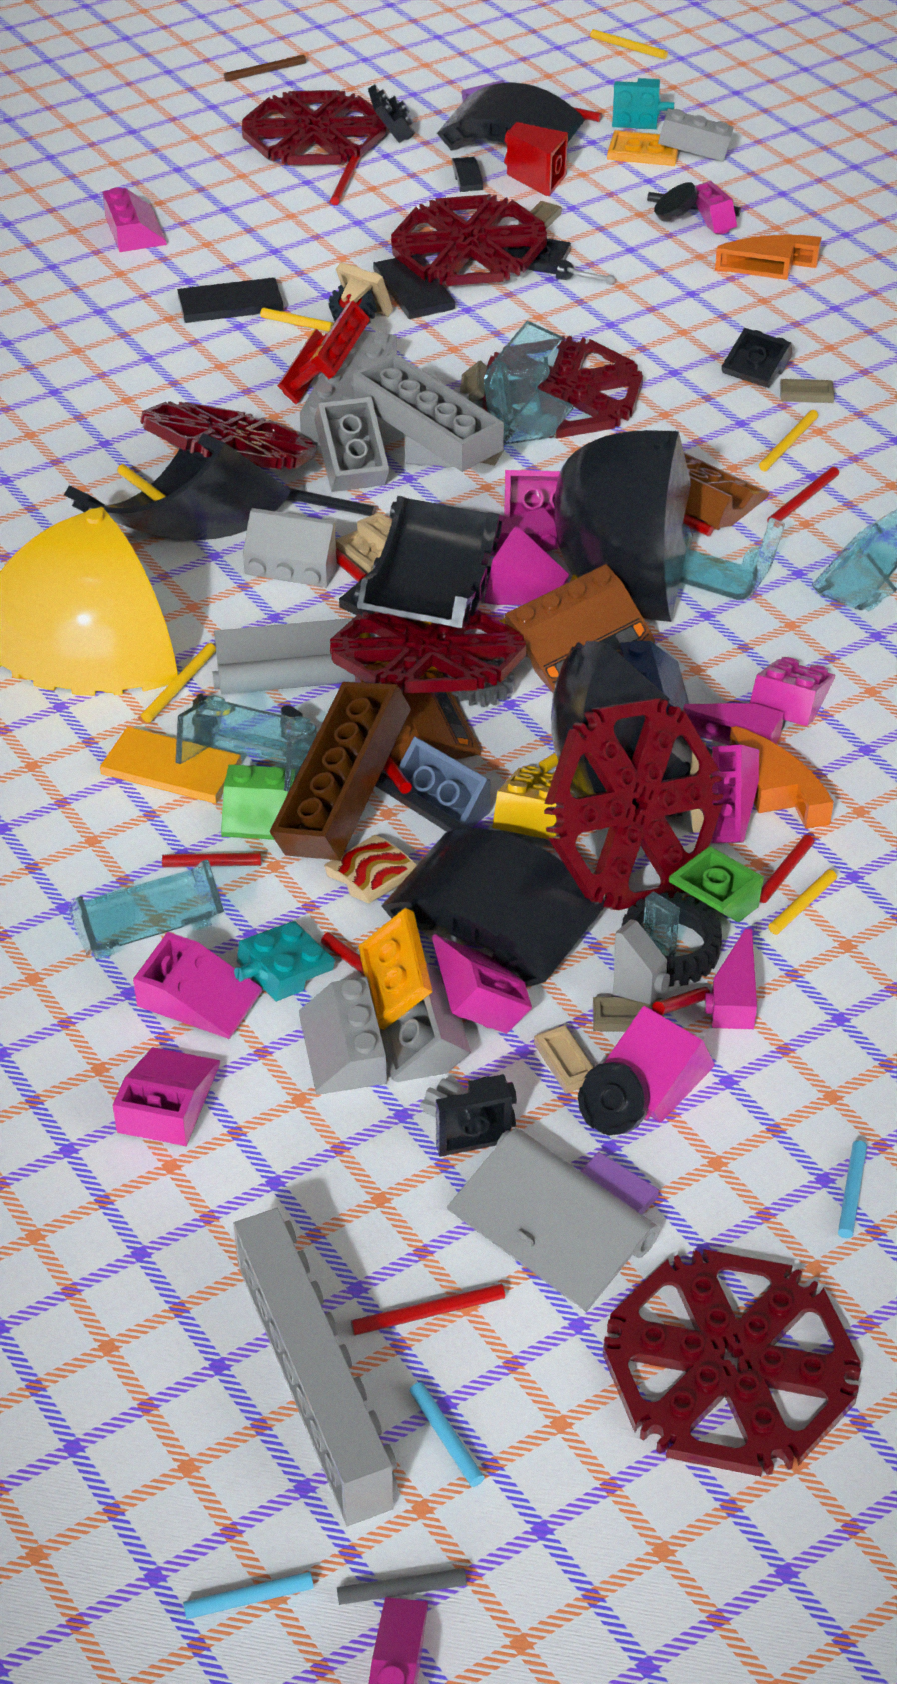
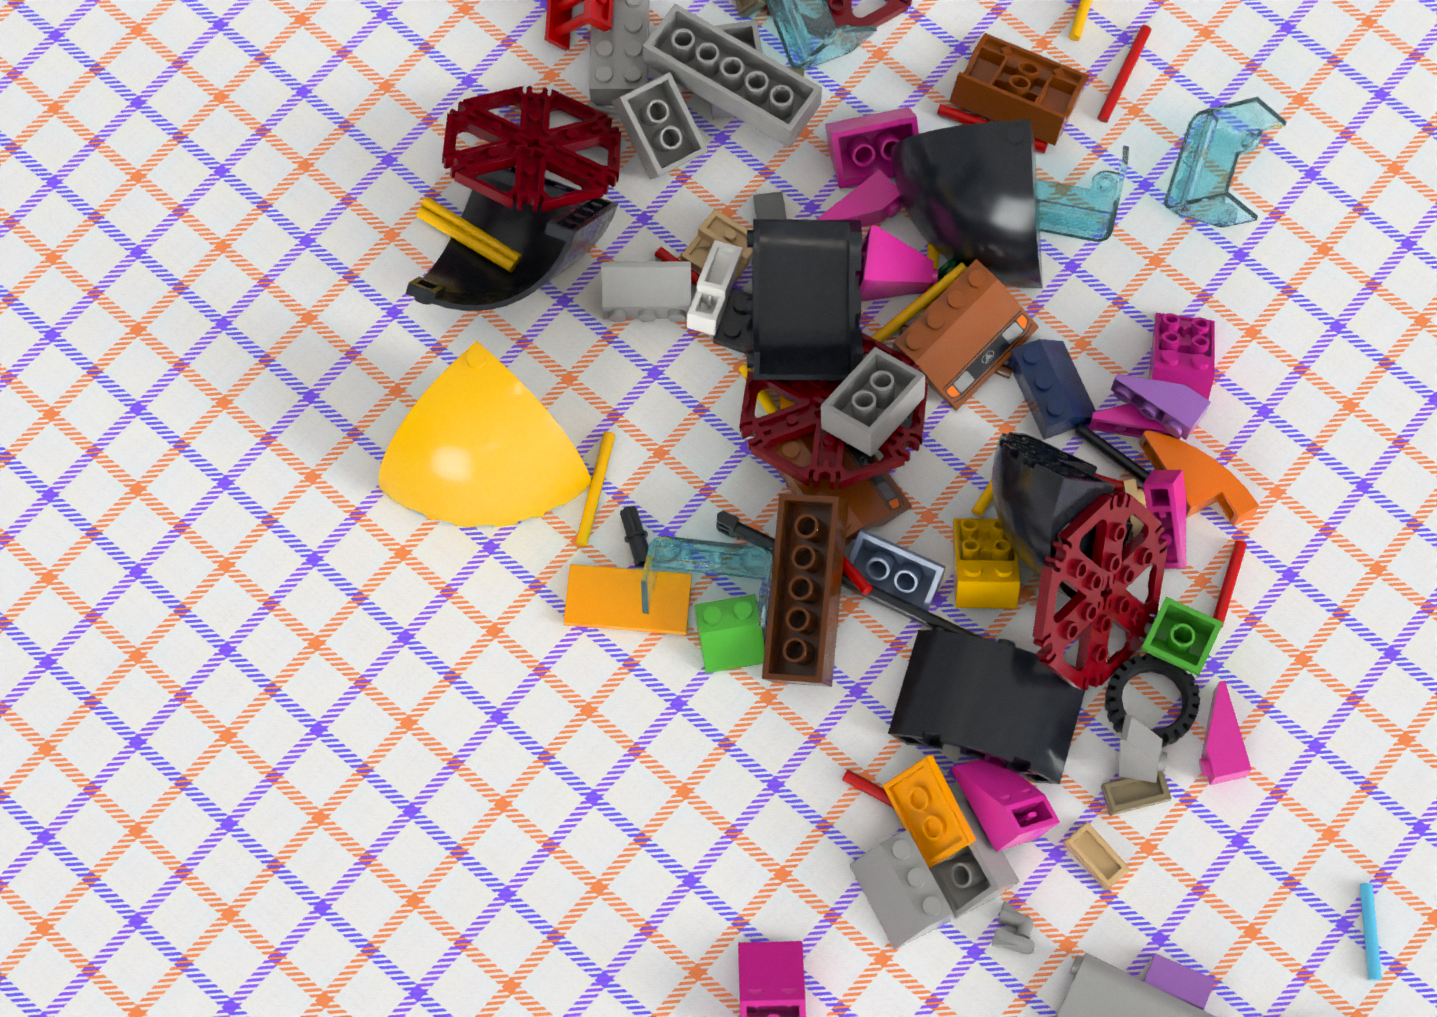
camera: 15 degrees left, 25 degrees up
clear light blue windscreen [68,860,224,960] -> none
dark pink slope [133,932,262,1039] -> none
red bar [162,853,261,868] -> none
light grey door [212,618,365,695] -> none
teal plate [234,920,335,1002] -> none
black bar [286,488,376,516] -> none
slope [324,835,417,903] -> none
black plate [436,1074,517,1157] -> none
black tile [578,1062,650,1136] -> none
dark pink slope [604,1006,715,1123] -> none
clear light blue tile [643,891,680,956] -> none
red bar [652,986,711,1015] -> none
yellow bar [768,869,837,935] -> none
none -> yellow bar [416,207,517,272]
none -> white slope [687,240,743,335]
none -> light grey brick [821,347,925,456]
none -> medium lavender slope [1111,374,1211,440]

